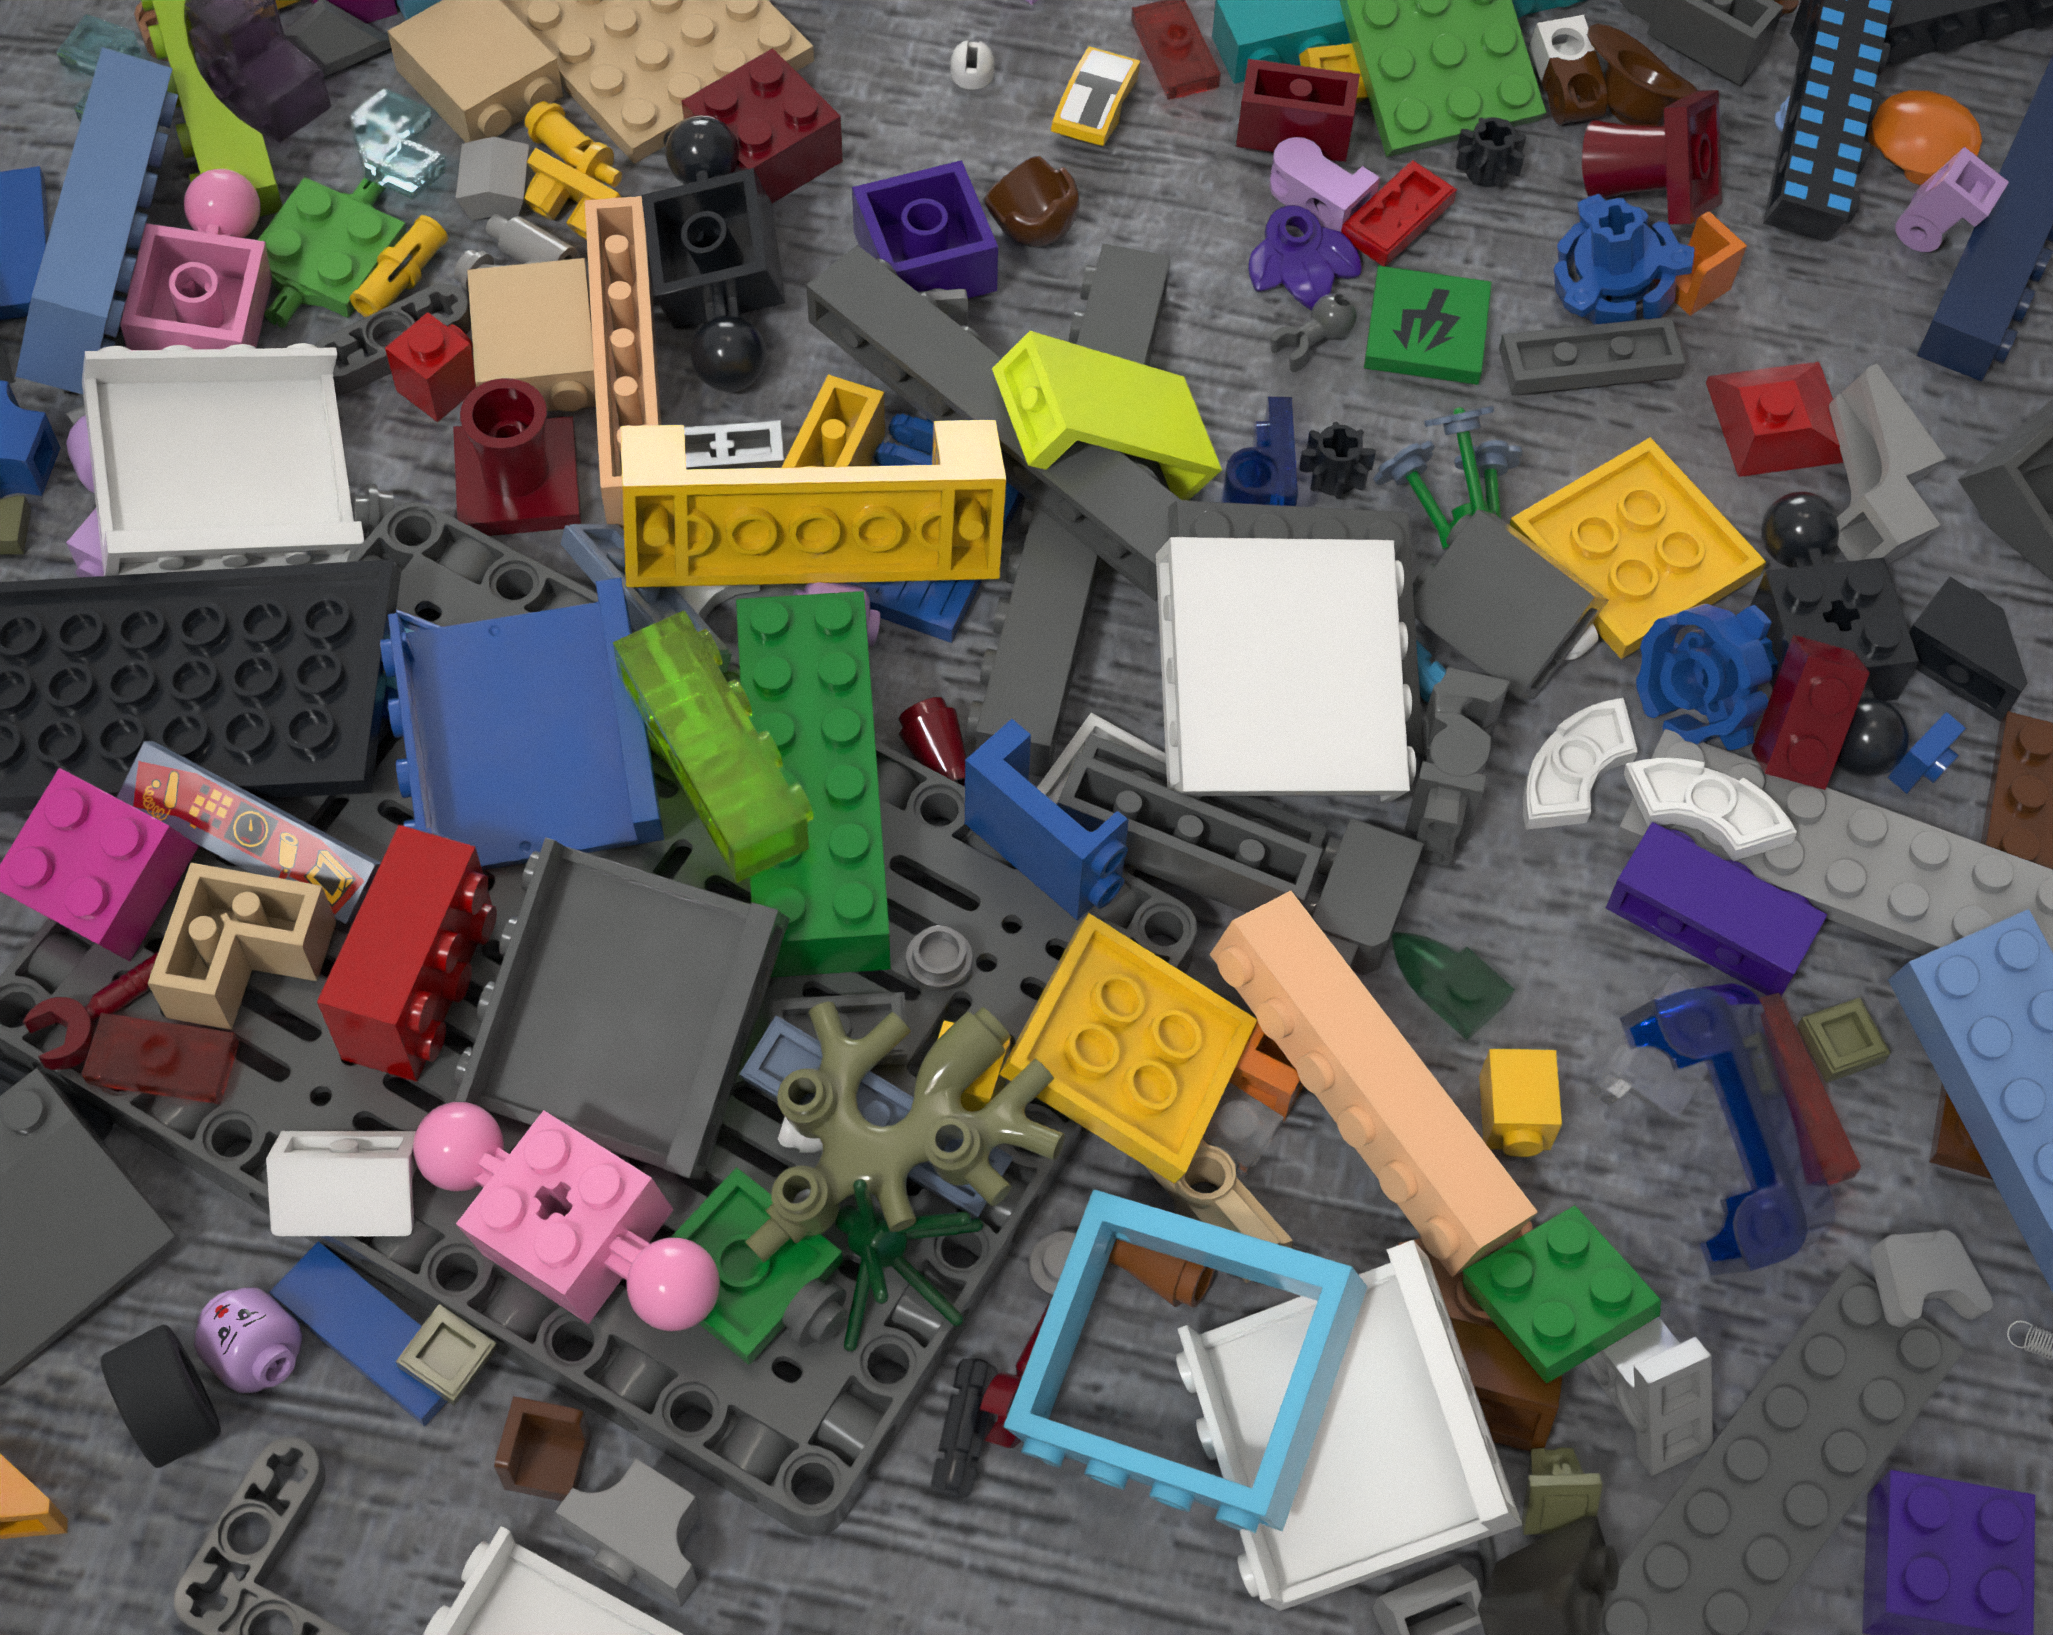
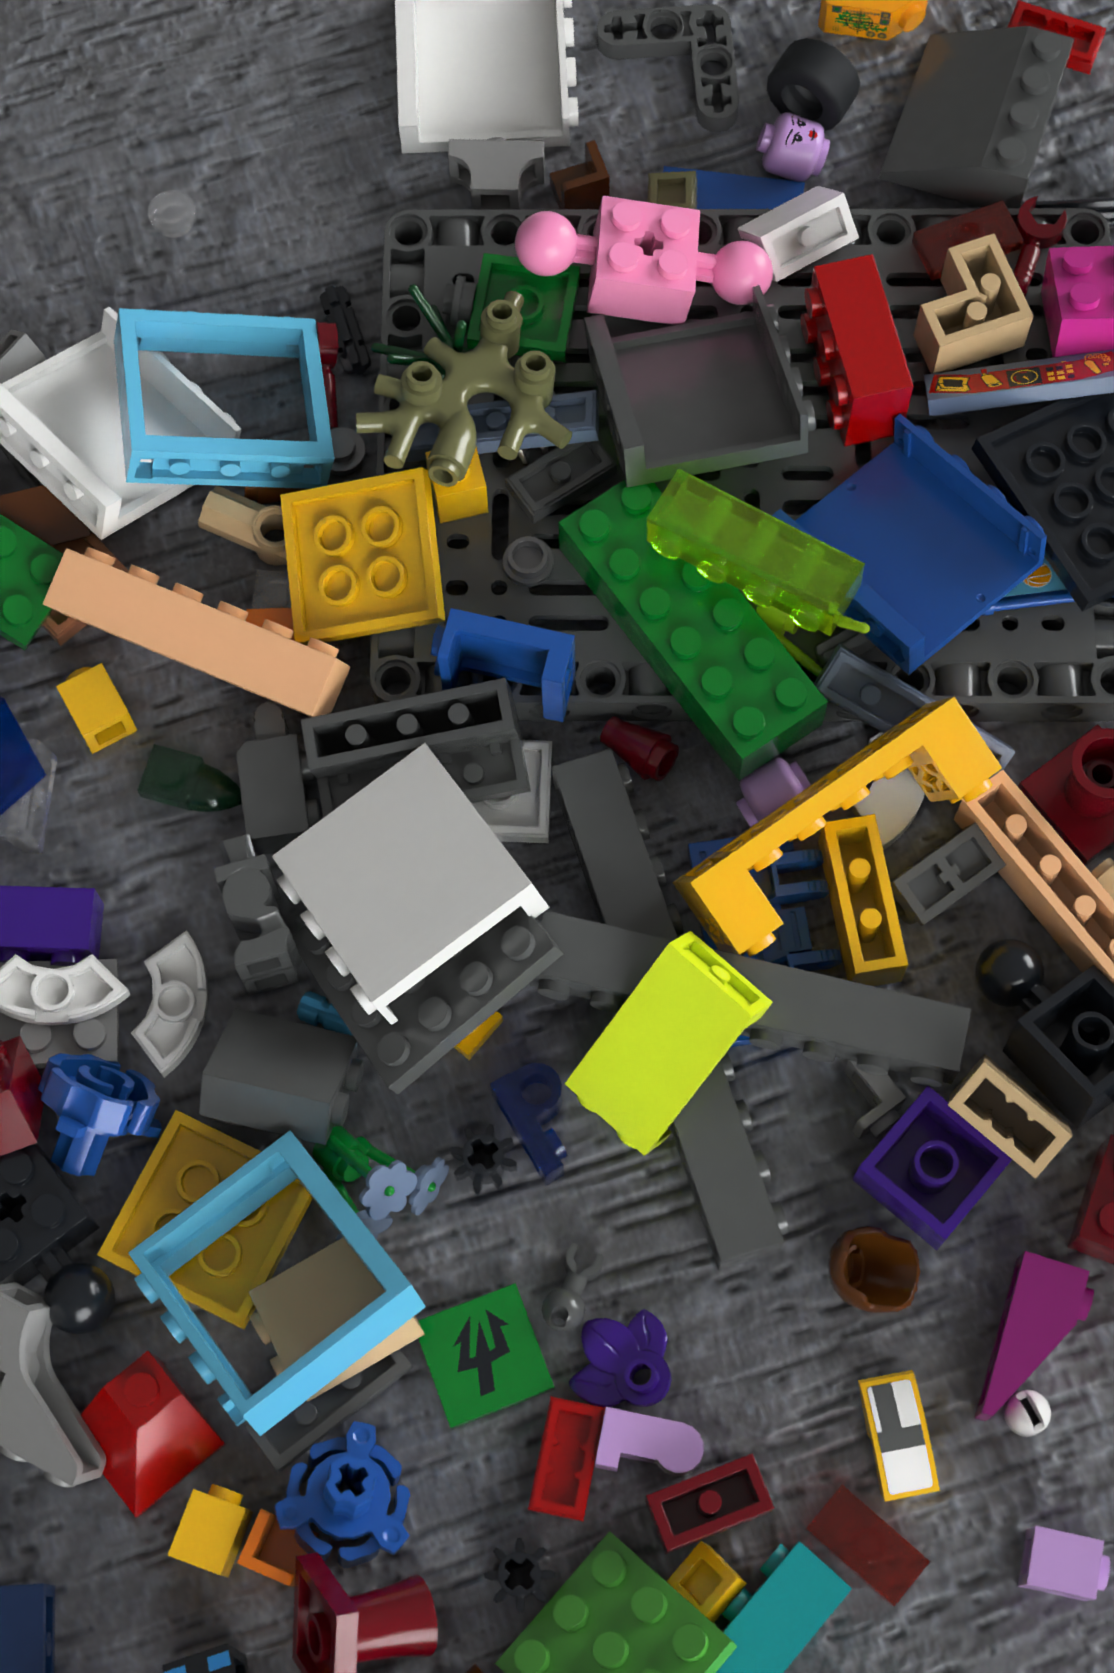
camera: 155 degrees right, 10 degrees up
none -> medium azure window [128,1130,426,1436]
none -> yellow brick [167,1484,253,1577]
none -> tan brick [249,1238,425,1402]
none -> tan brick [948,1054,1072,1179]
none -> magenta slope [974,1251,1094,1422]

